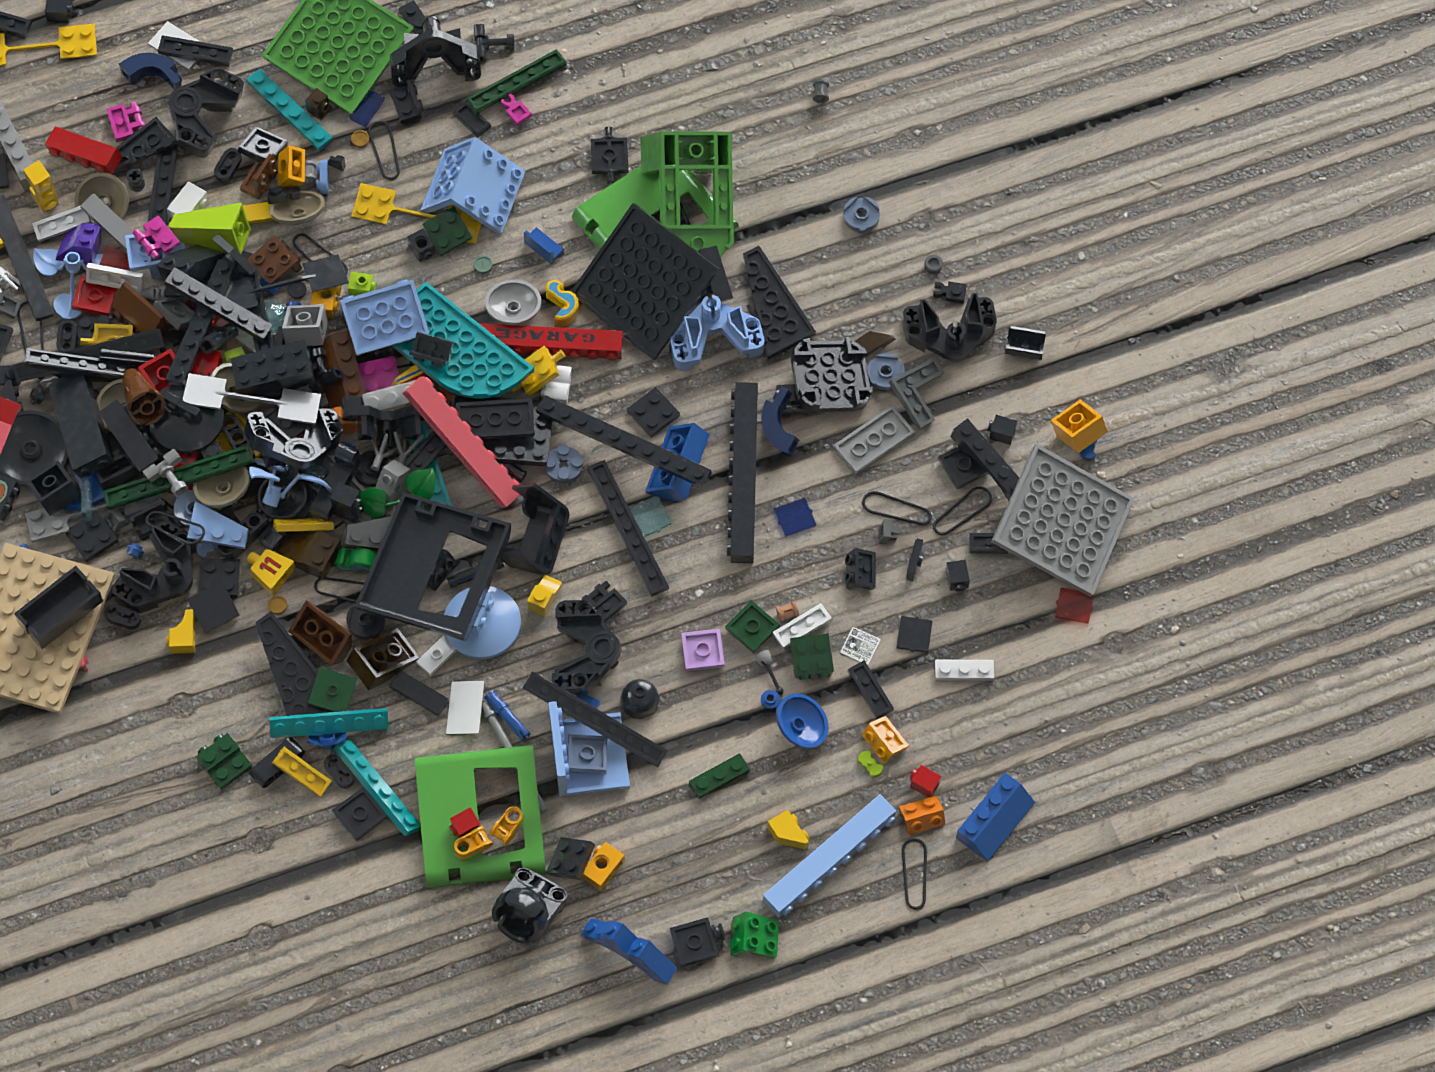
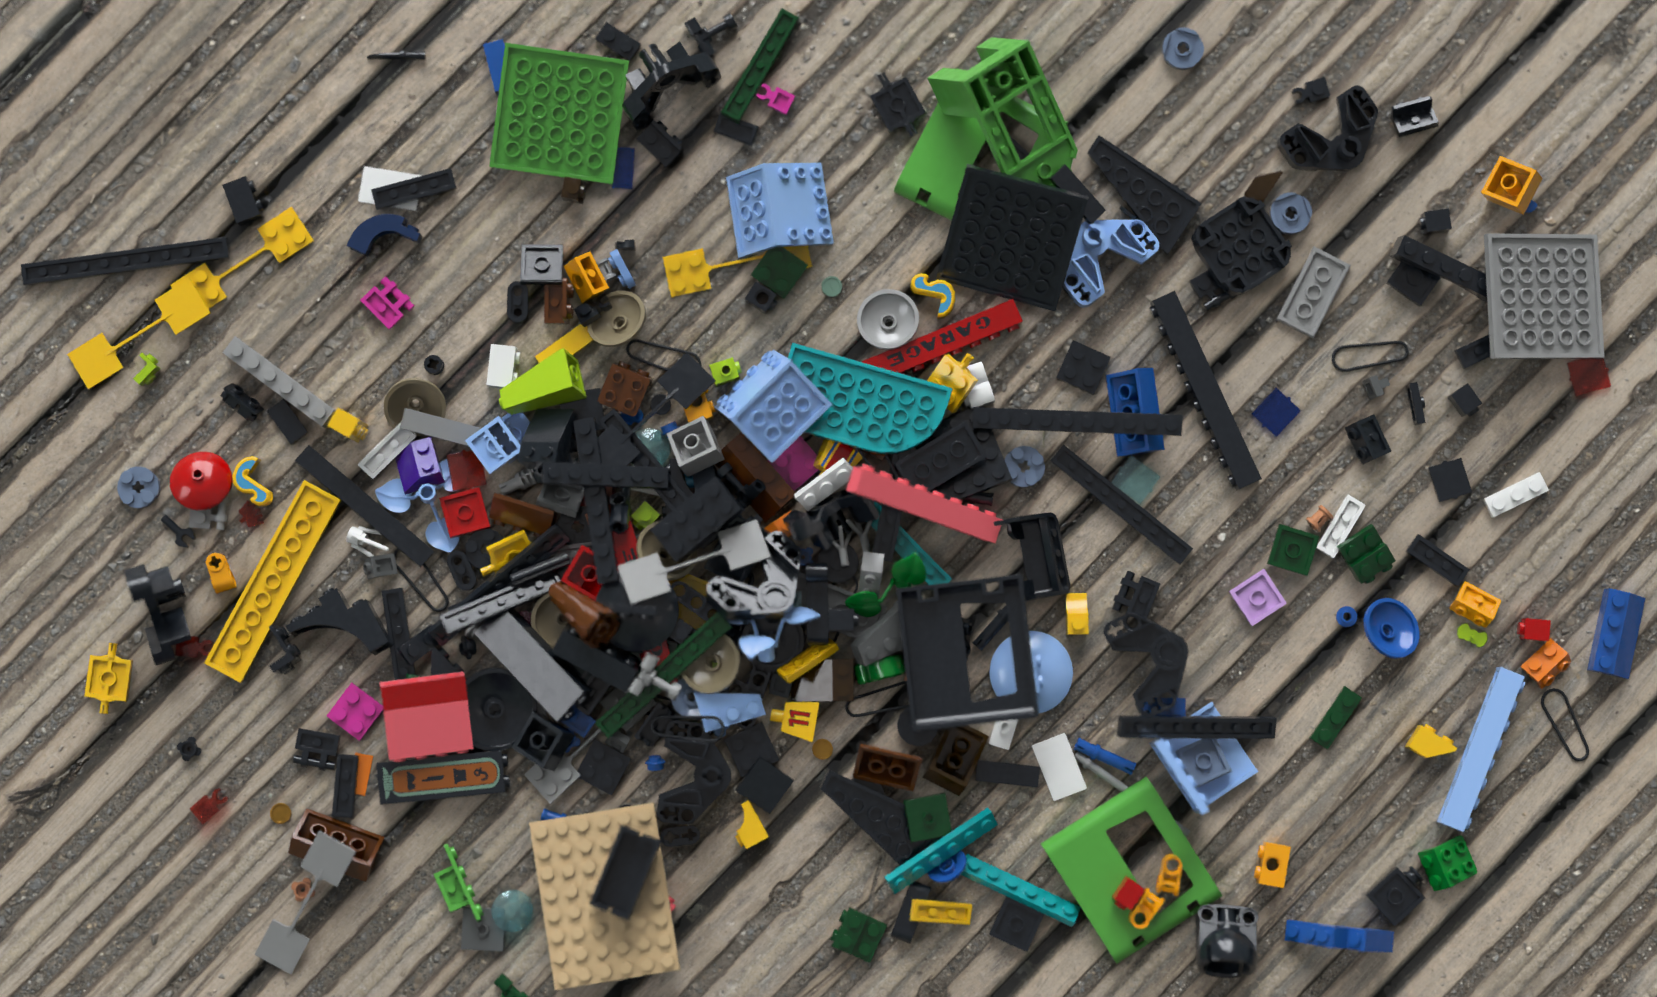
camera: 25 degrees left, 20 degrees up
red brick [45,126,122,175] -> none
clear light blue tile [81,477,92,521] -> none
white plate [86,263,143,293] -> none
black wing [112,116,177,175] -> none
dark pink plate [132,216,181,260] -> none
black plate [148,144,178,225] -> none
black piece [168,68,244,158] -> none
dark grey plate [212,235,255,275] -> none
teal plate [246,68,333,151] -> none
black beam [324,755,354,789] -> none
pearl gold piece [351,130,369,148] -> none
black piece [368,121,400,180] -> none
black bracket [409,332,454,367] -> none
blue panel [523,227,564,264] -> none
black plate [546,837,595,880] -> none
black cylinder [620,679,659,719] -> none
hinge [755,650,784,695] -> none
dark blue arch [761,387,800,456] -> none
sticker [840,627,880,665] -> none
dark grey plate [889,357,944,430] -> none
dark grey tile [924,255,943,274] -> none
black piece [933,486,992,535] -> none

